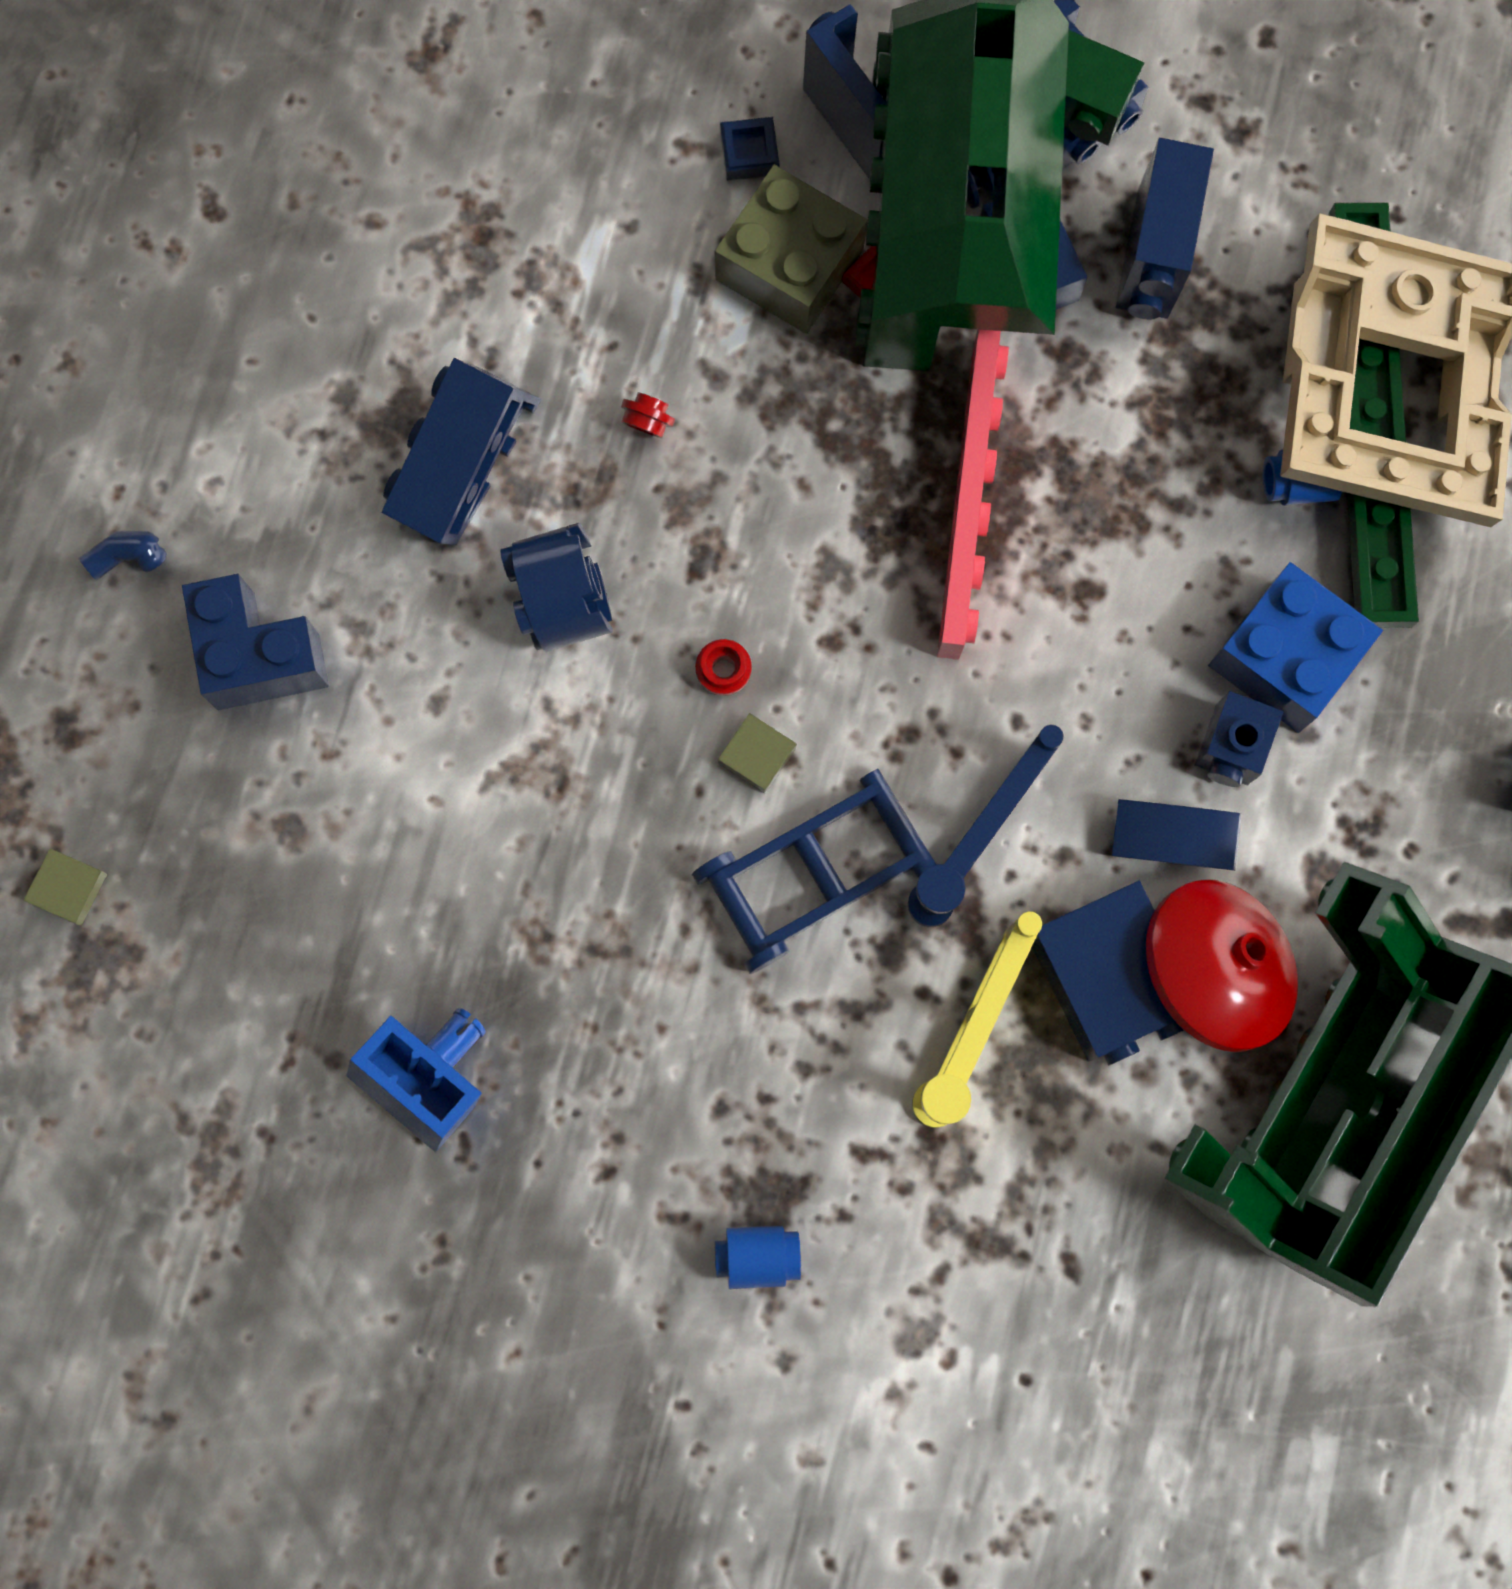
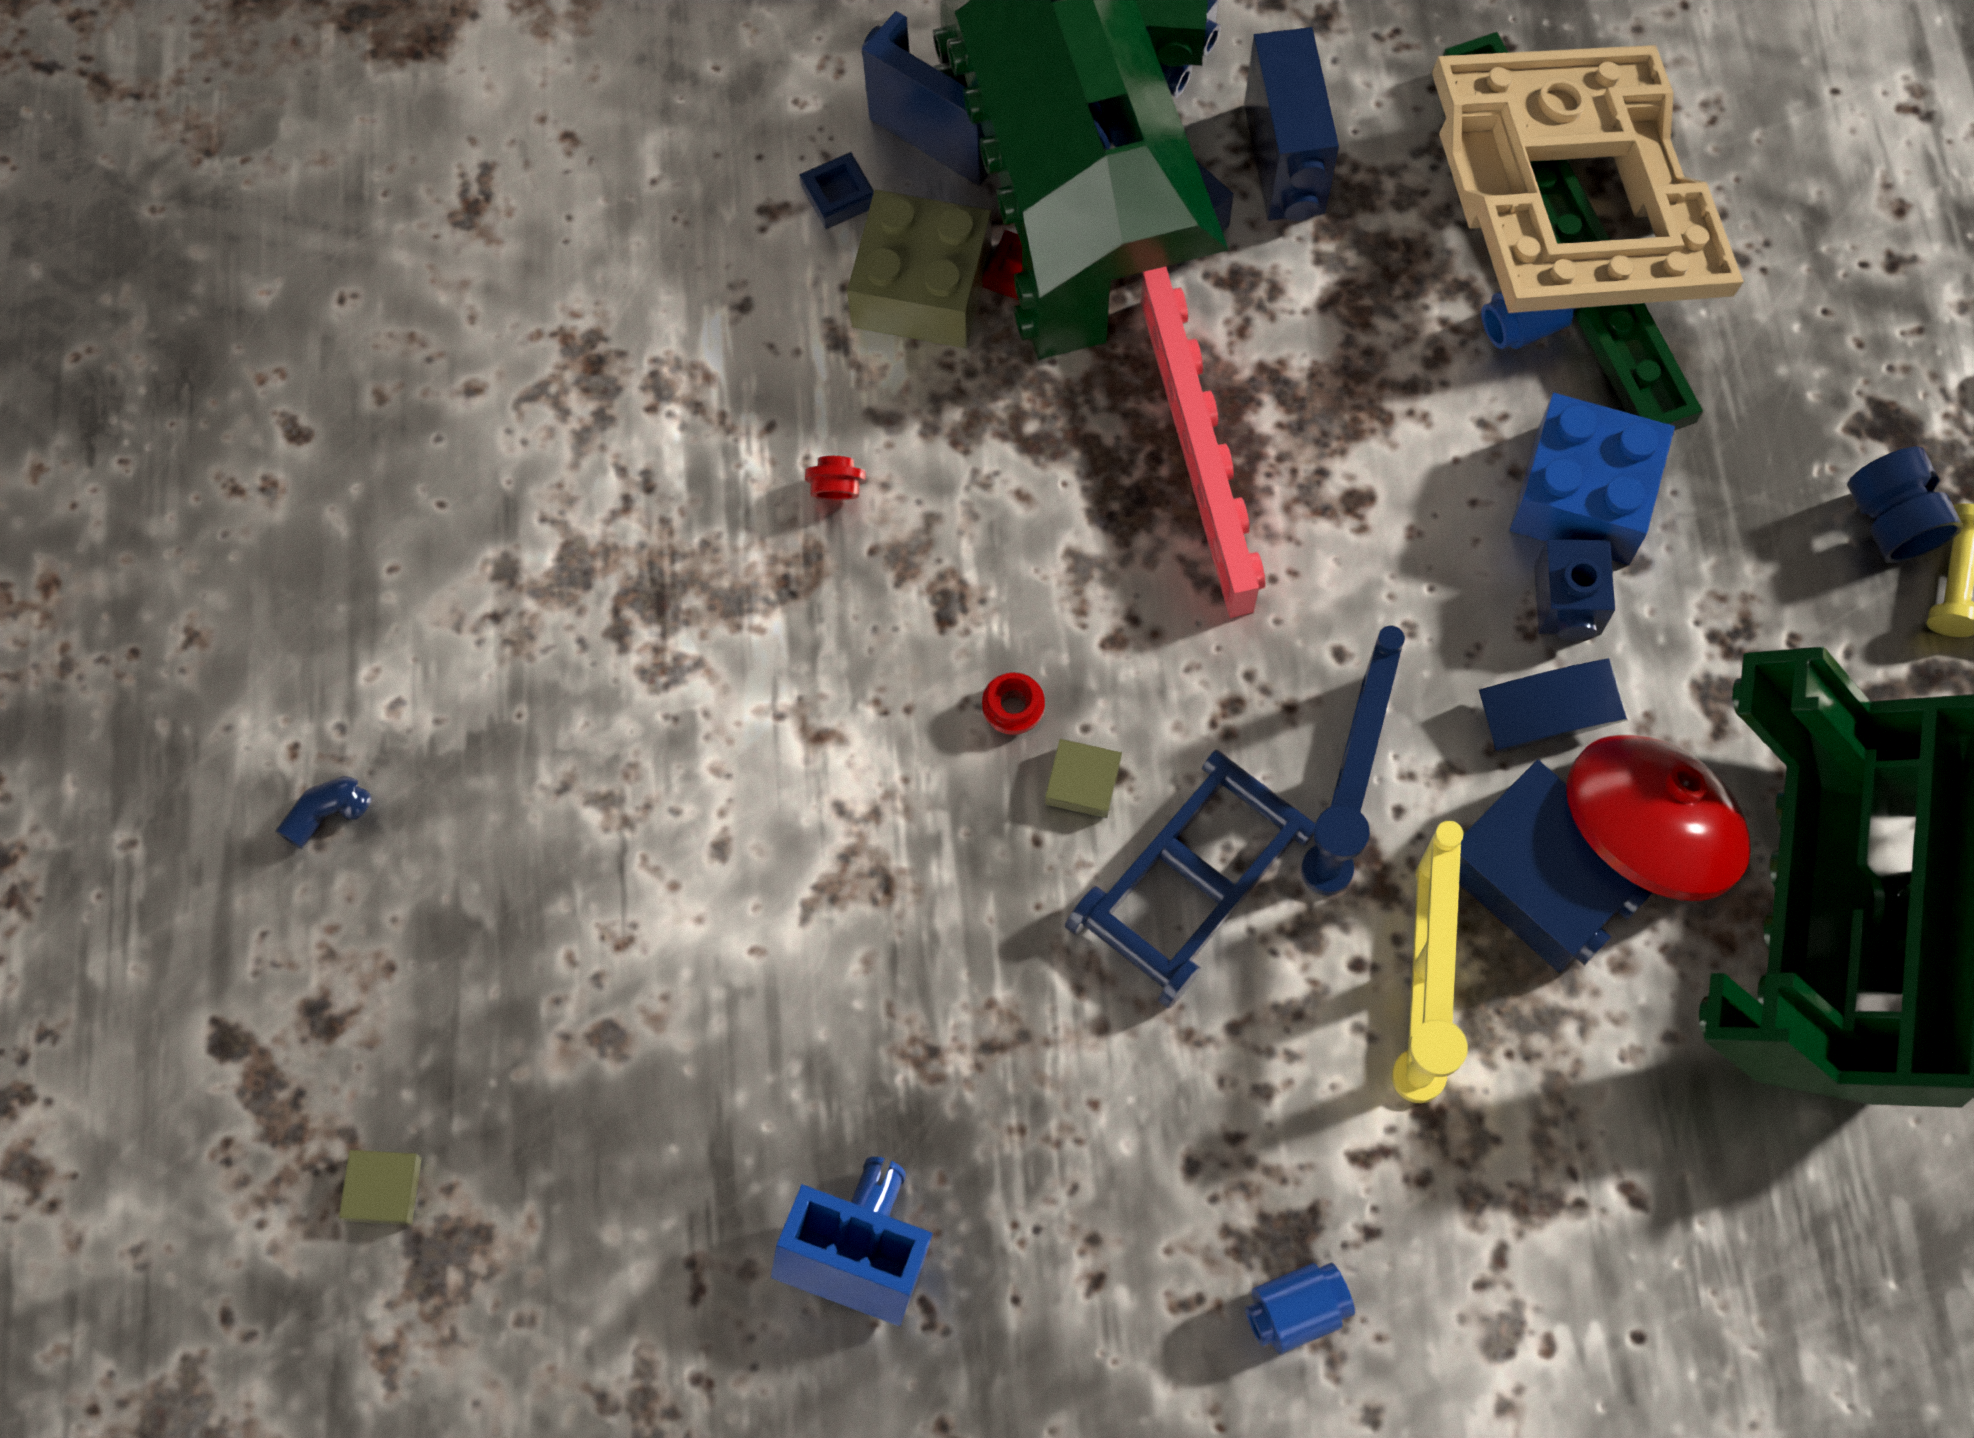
camera: 15 degrees left, 10 degrees down
dark blue brick [182,573,329,711] -> none
dark blue wedge [381,357,542,545] -> none
dark blue brick [500,523,613,652] -> none

